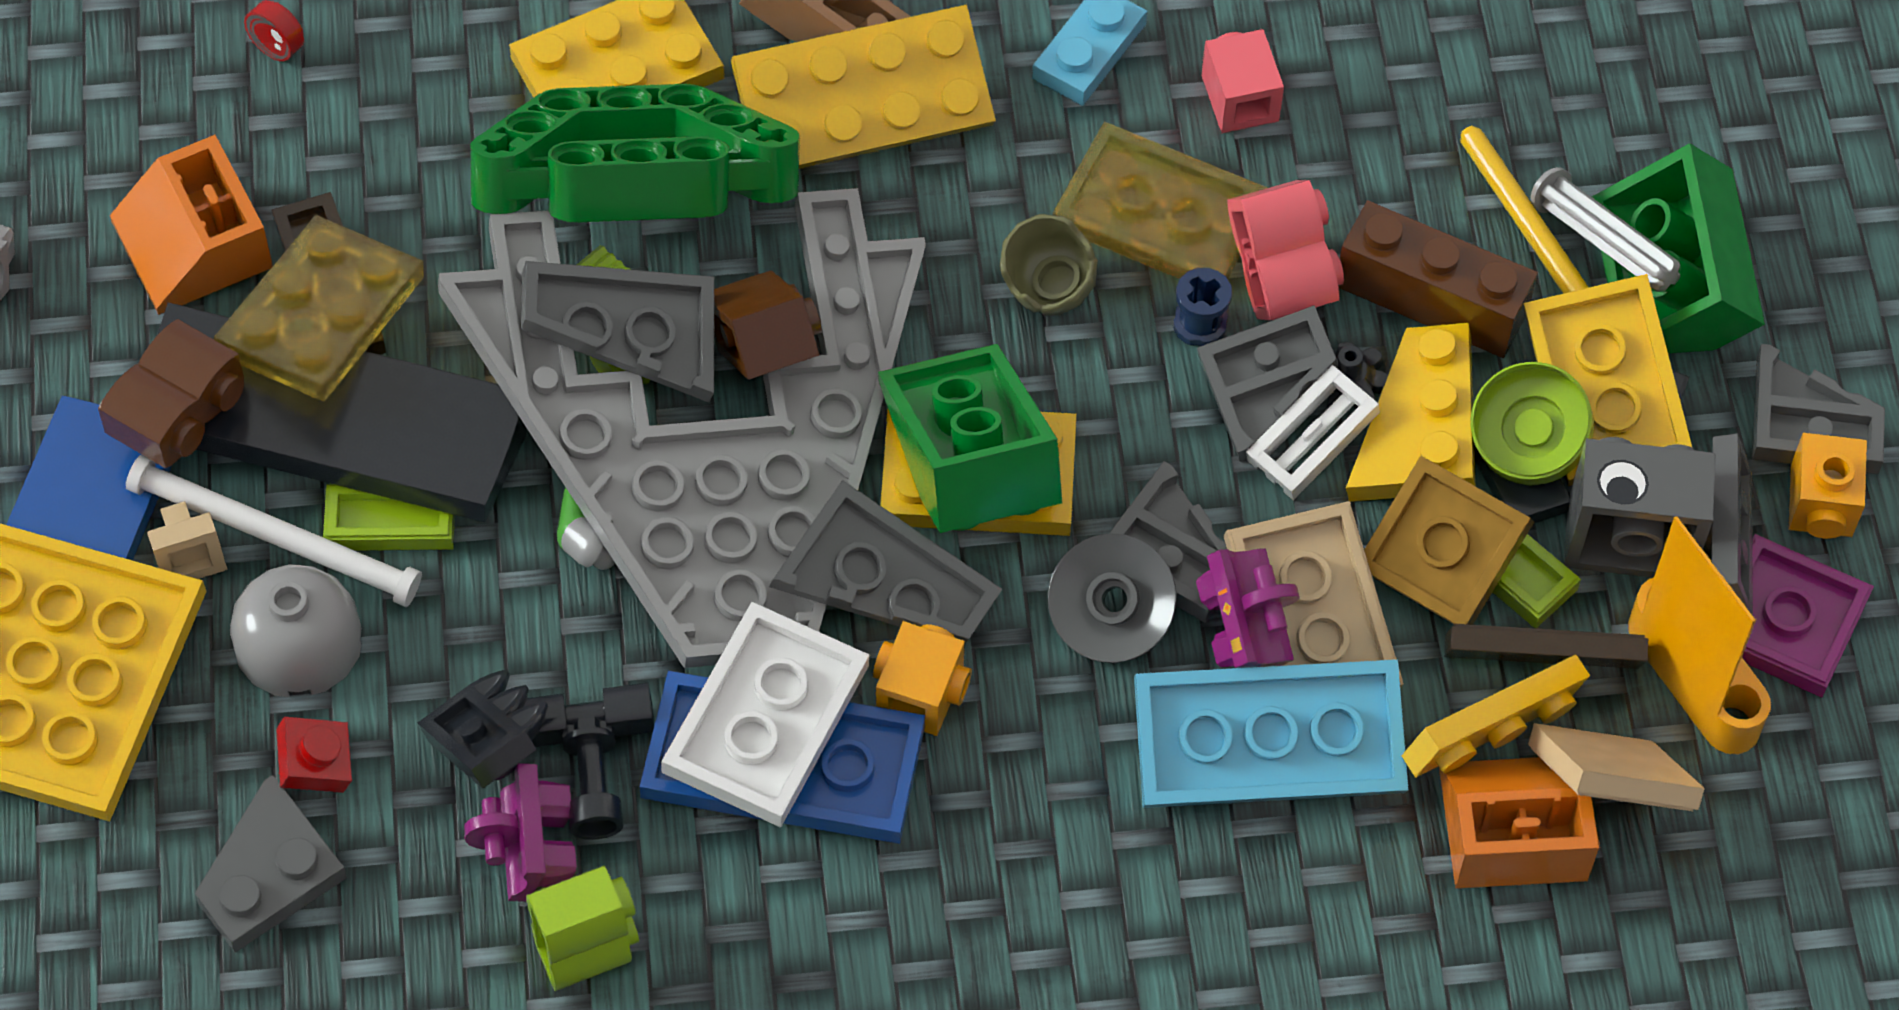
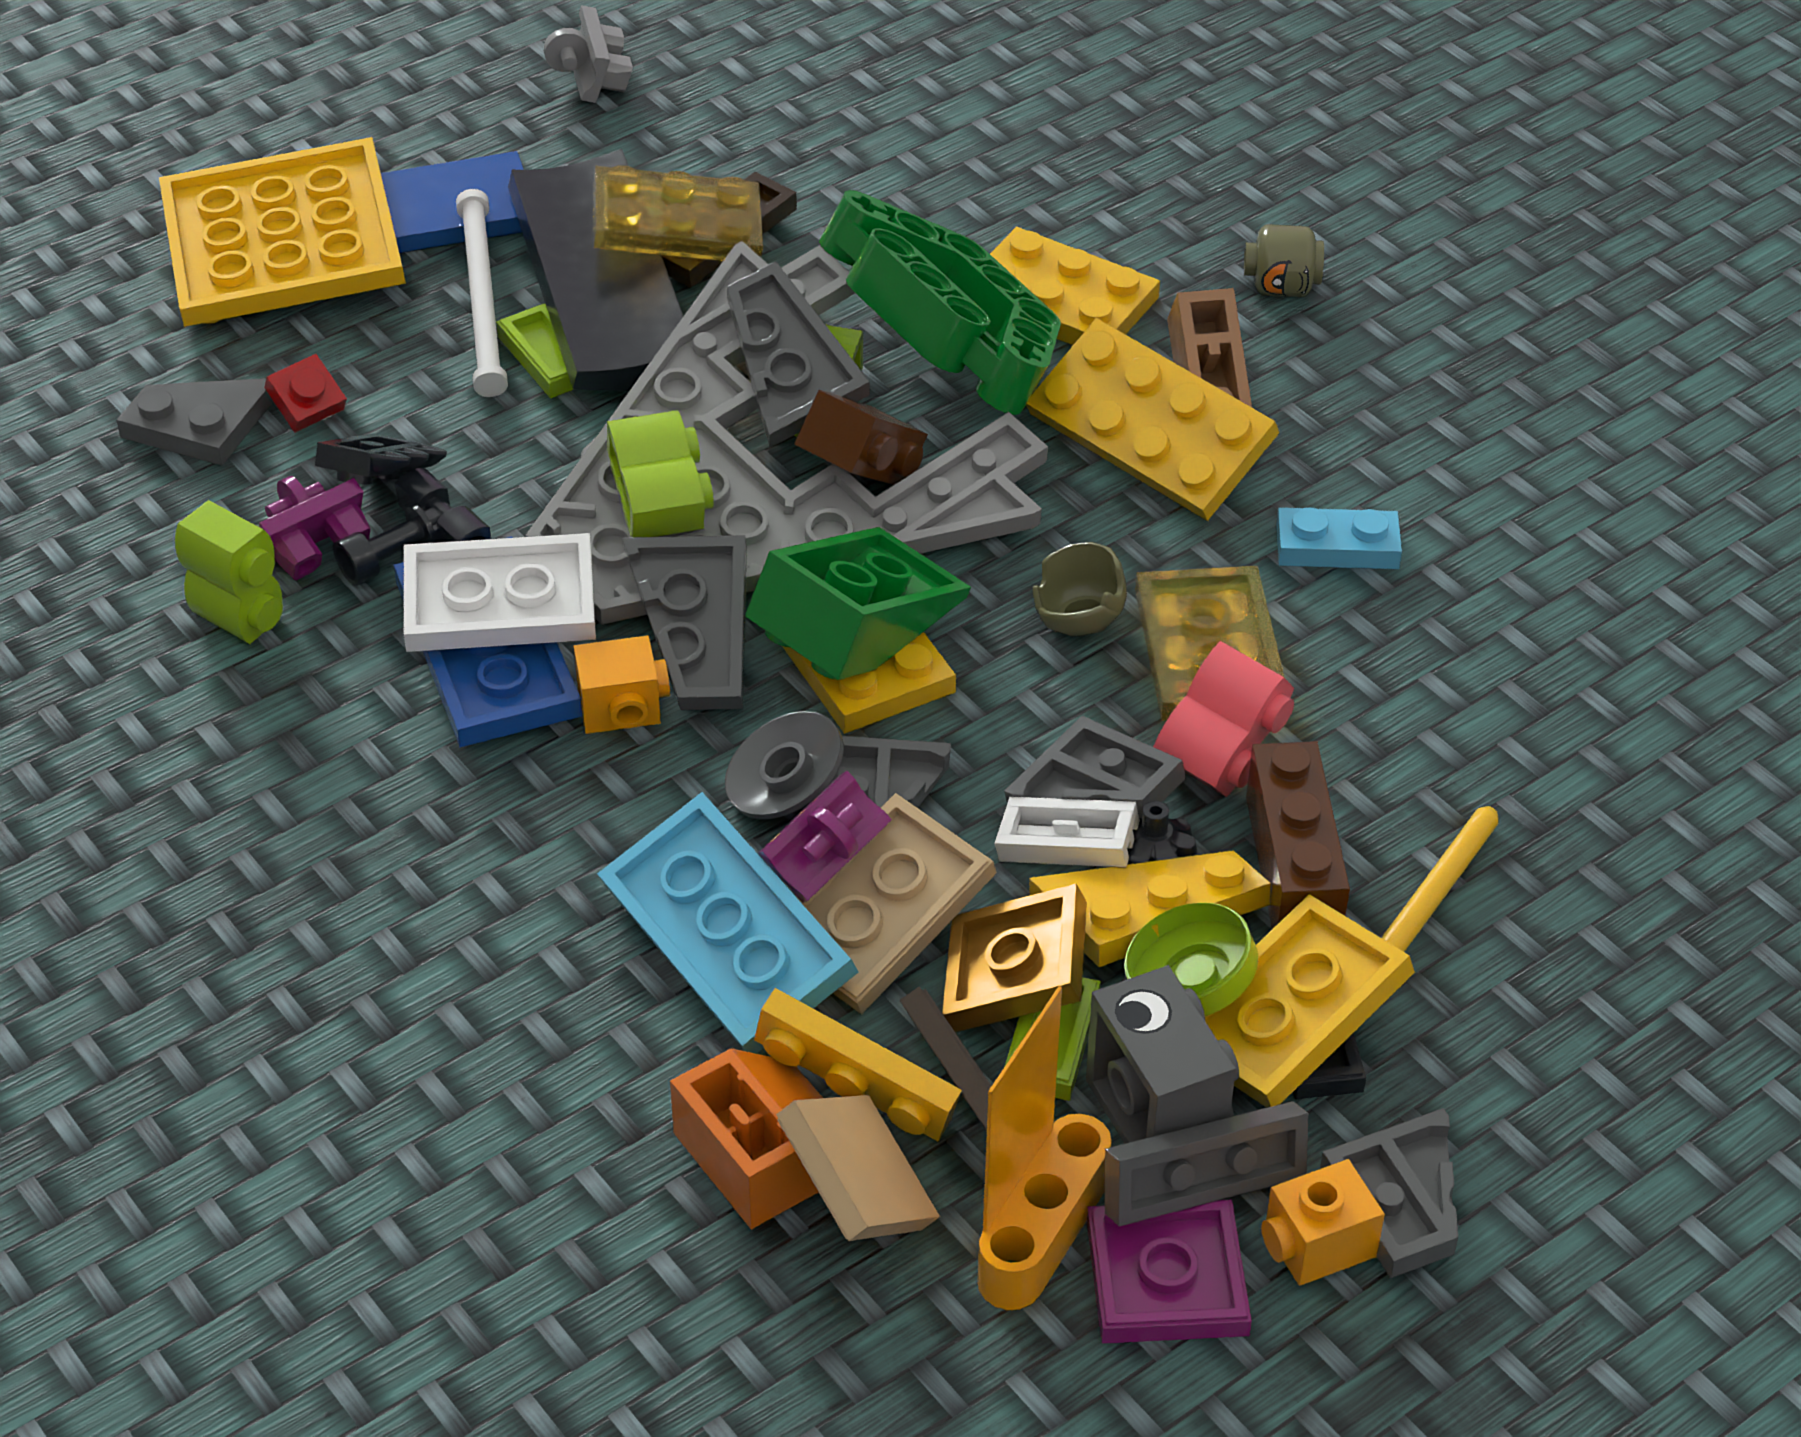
camera: 60 degrees right, 15 degrees down
reddish brown brick [98,319,244,468] -> none
orange slope [110,135,273,315] -> none
tan tile [147,501,227,579] -> none
light grey cylinder [230,564,362,697] -> none
red tile [244,0,304,62] -> none
dark blue bush [1173,268,1232,346] -> none
coral brick [1202,29,1284,133] -> none
axle [1531,167,1680,292] -> none
green slope [1592,143,1765,354] -> none
none -> lime brick [607,410,714,537]

